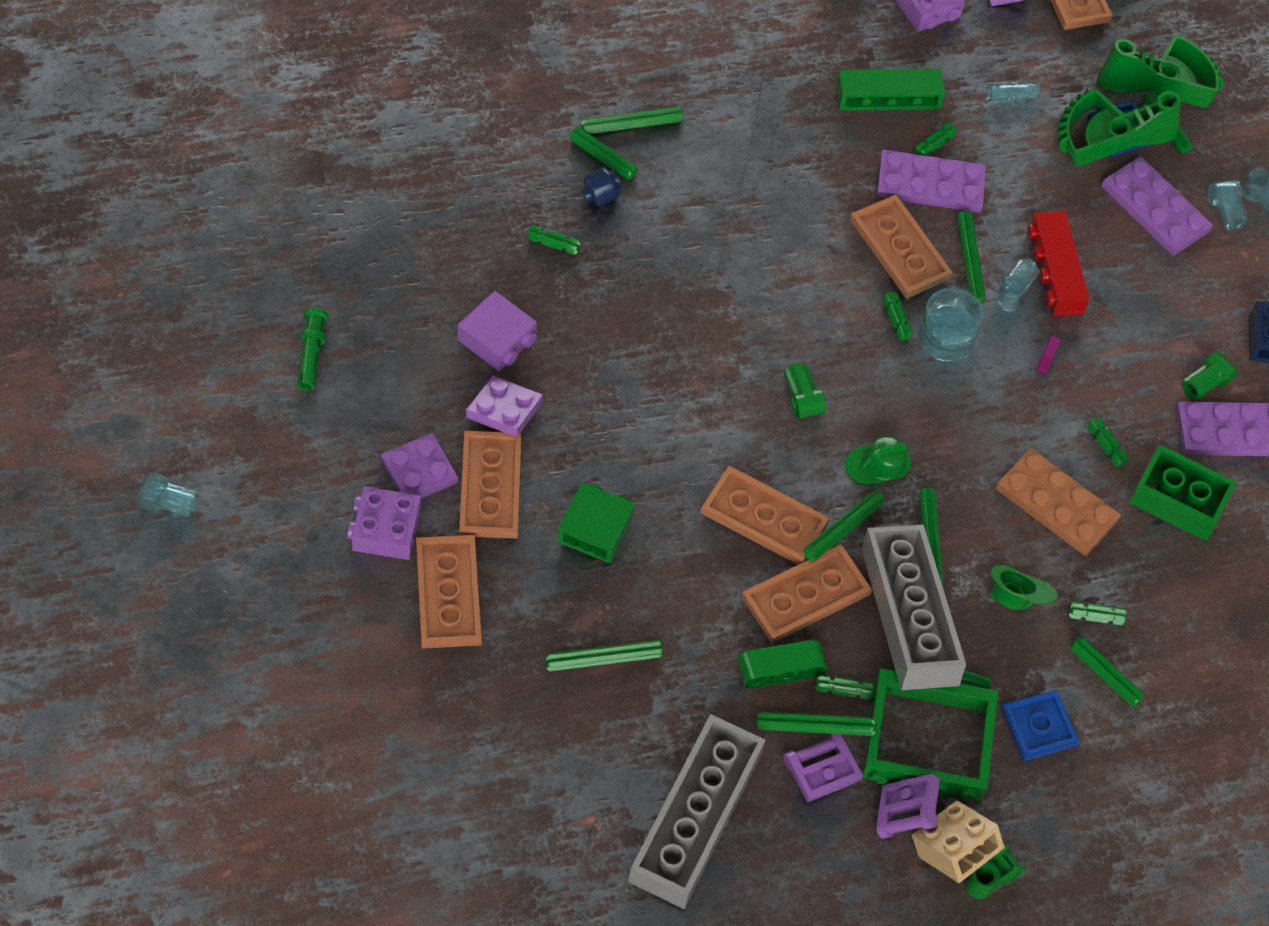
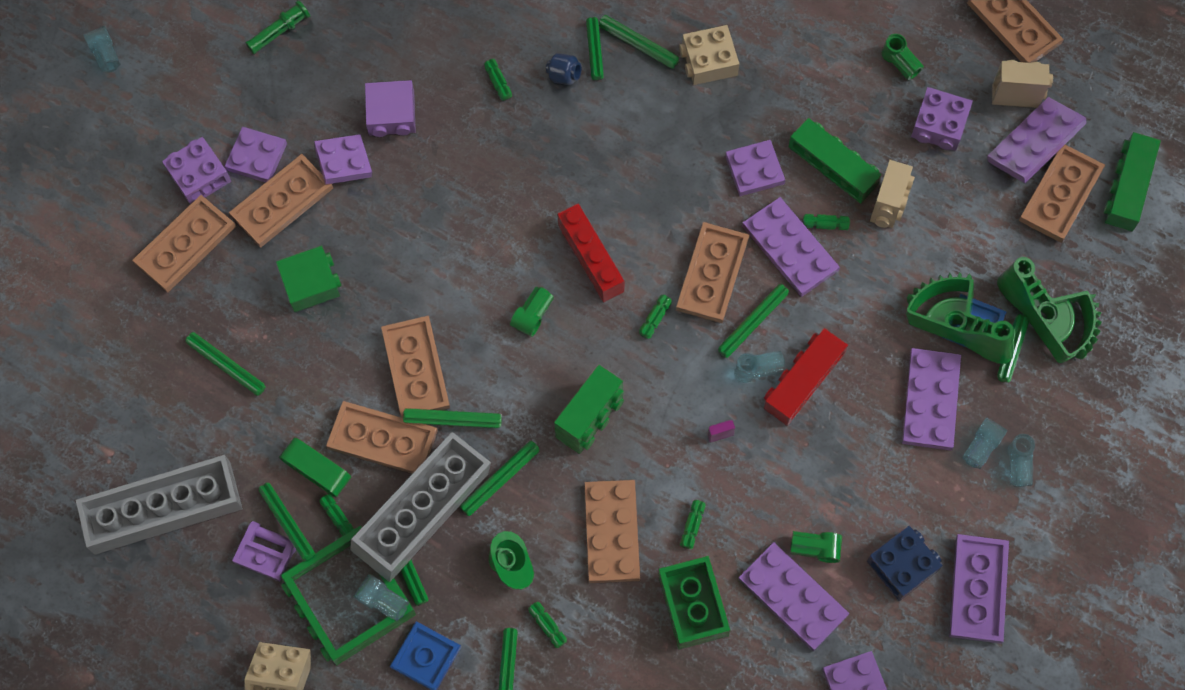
camera: 55 degrees right, 10 degrees up
green piece [845,437,912,486] -> none
medium lavender plate [877,774,940,839] -> none
clear light blue wheel [918,288,984,362] -> none
clear light blue pin [986,81,1040,102] -> none
none -> clear light blue piece [353,574,409,622]
none -> green brick [554,365,624,454]
none -> red brick [557,203,625,303]
none -> tan brick [679,25,739,85]
none -> medium lavender plate [725,140,785,196]
none -> tan brick [870,160,915,228]

